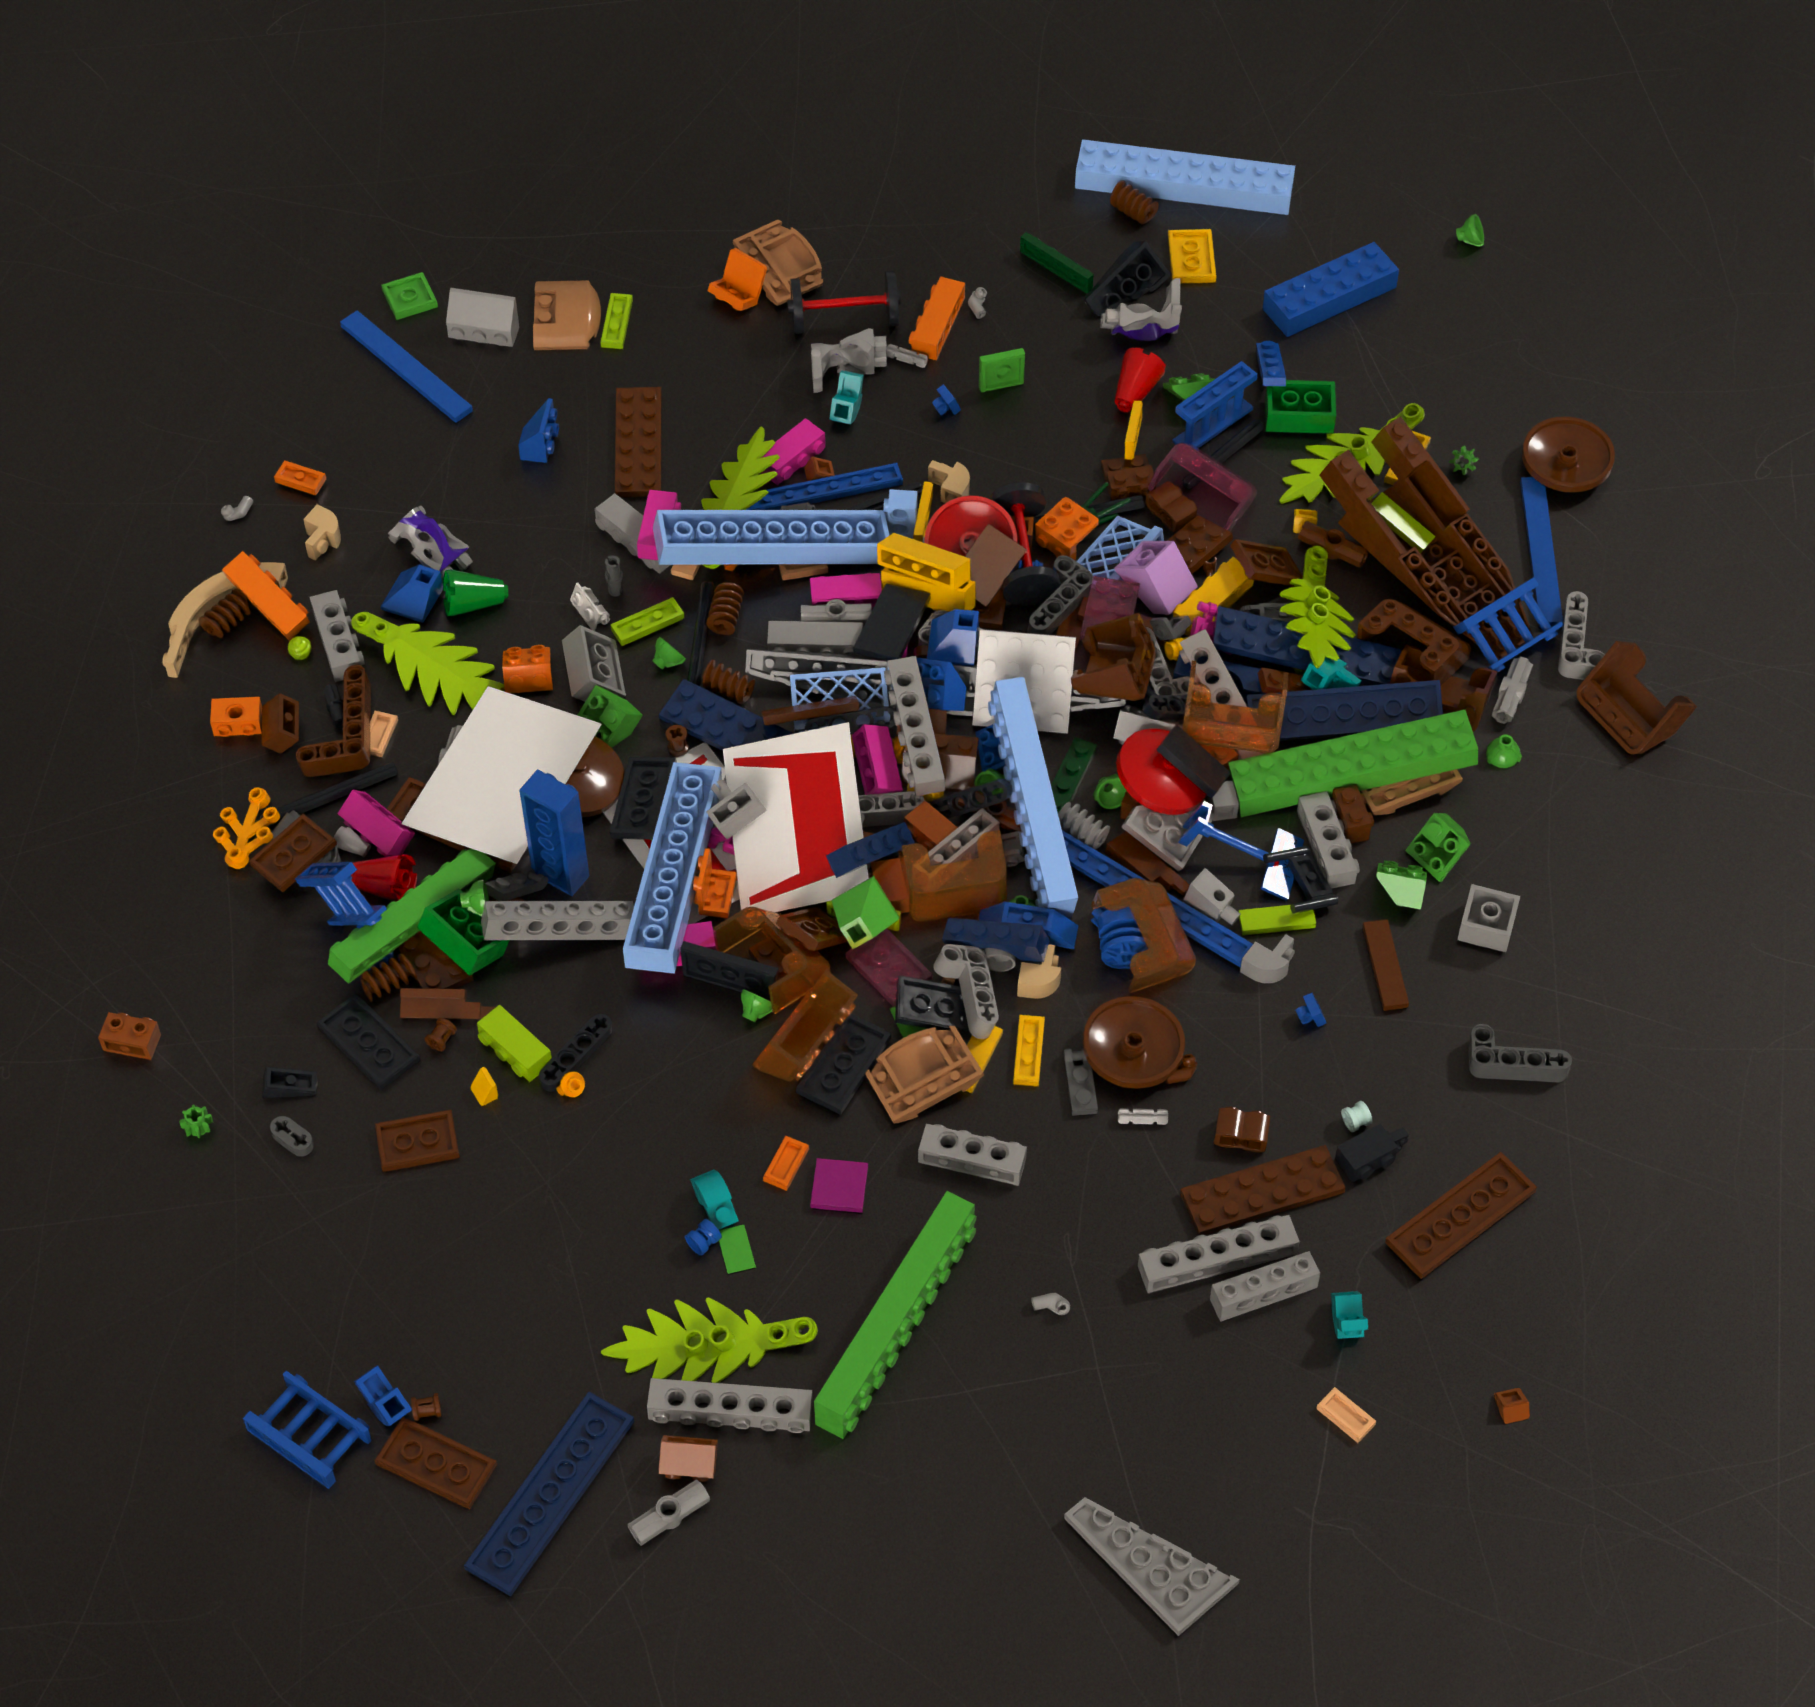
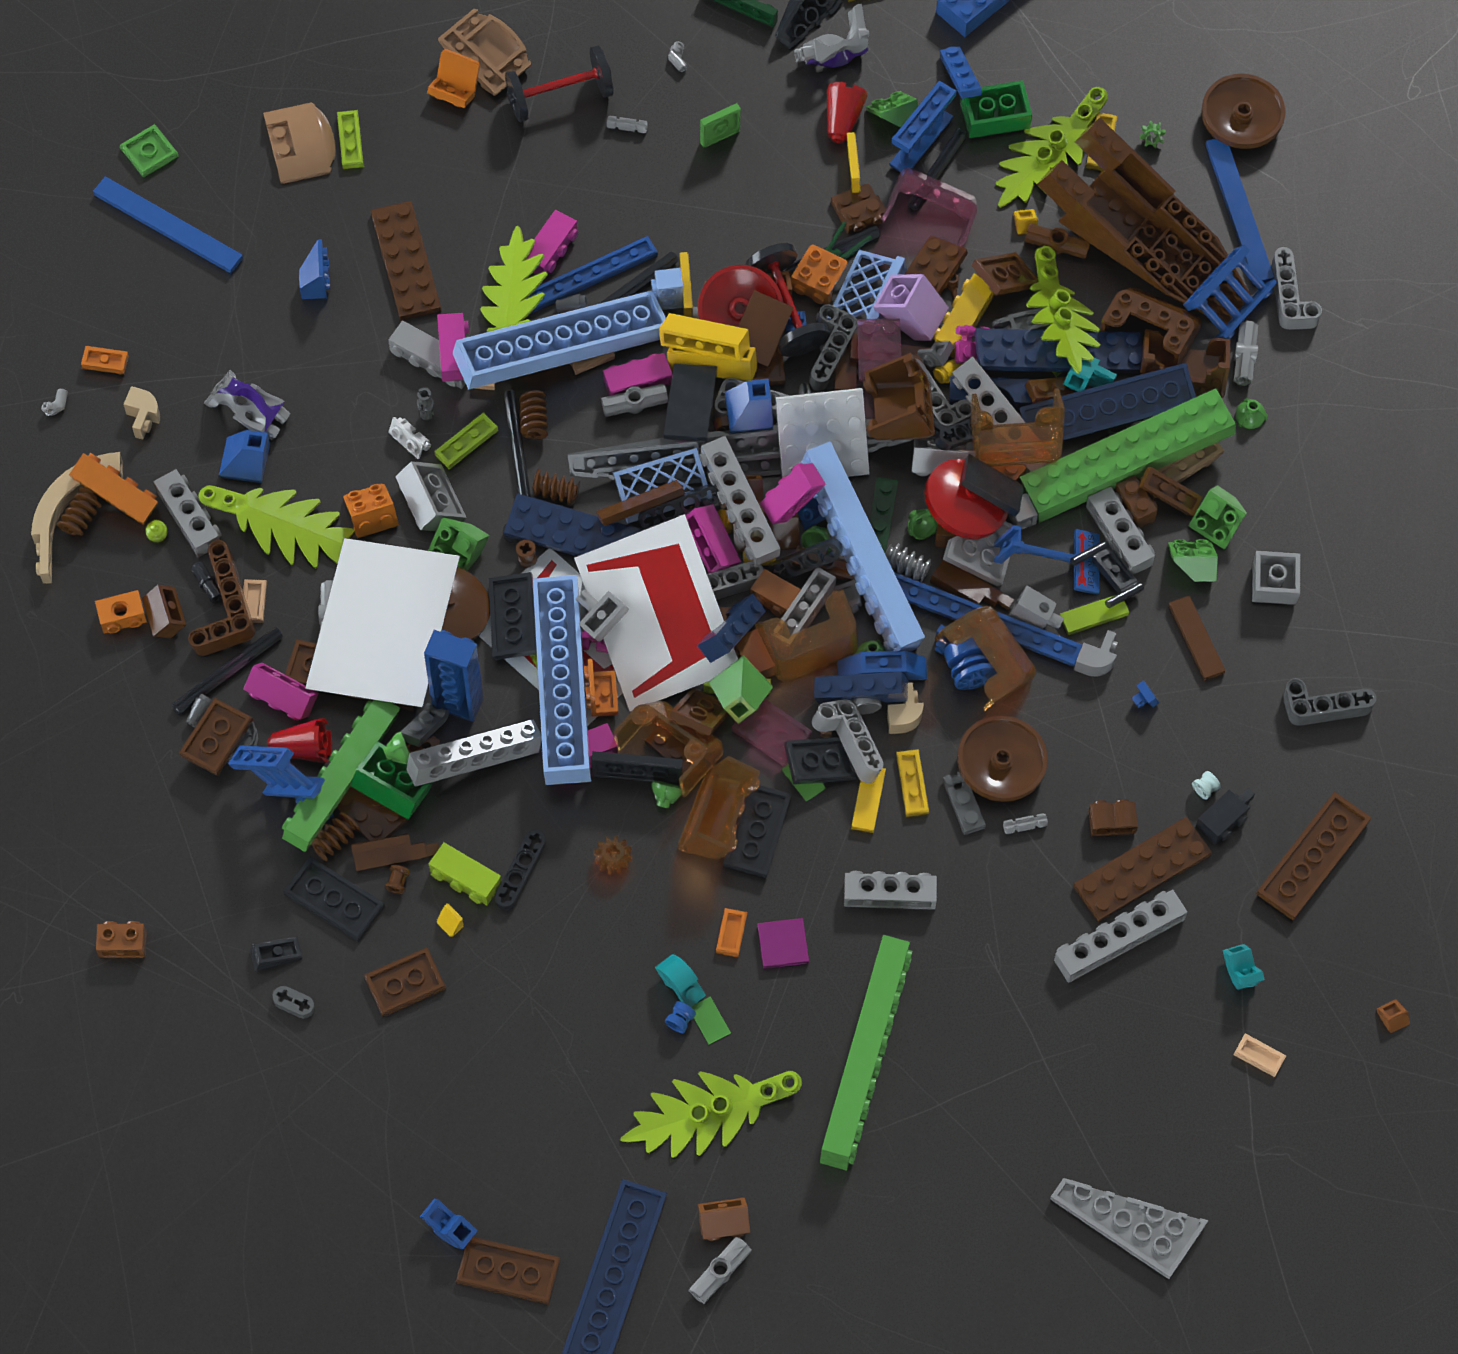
camera: 15 degrees left, 10 degrees up
bright green gear [179,1105,213,1138] -> none
light orange plant [213,787,280,869] -> none
blue fence [243,1371,372,1489] -> none
light grey cone [334,826,371,857] -> none
reddish brown bush [411,1393,442,1422] -> none
green cone [443,569,508,616] -> none
light grey slope [446,288,519,347] -> none
light orange plate [556,1071,585,1097] -> none
light grey brick [647,1378,813,1433] -> none
bright green piece [652,637,686,670] -> none
light grey brick [767,621,863,655] -> none
dark orange slope [804,457,835,481] -> none
light grey hips [811,328,887,393] -> none
teal brick [829,370,864,424] -> none
medium nougat slope [865,1026,984,1124] -> none
orange brick [909,276,965,360] -> none
blue slope [916,658,966,711] -> none
tan brick [928,460,970,503] -> none
blue tile [932,384,962,415] -> none
light grey arm [1031,1293,1070,1315] -> none
reddish brown brick [1146,481,1197,533] -> none
reddish brown arm [1166,1054,1197,1084] -> none
light grey brick [1210,1251,1320,1322] -> none
lime tile [1371,492,1435,554] -> none
reddish brown windscreen [1577,641,1697,754] -> none
none -> clear orange gear [594,835,632,875]
none -> dark pink brick [760,463,826,525]
none -> reddish brown plate [1139,467,1203,517]

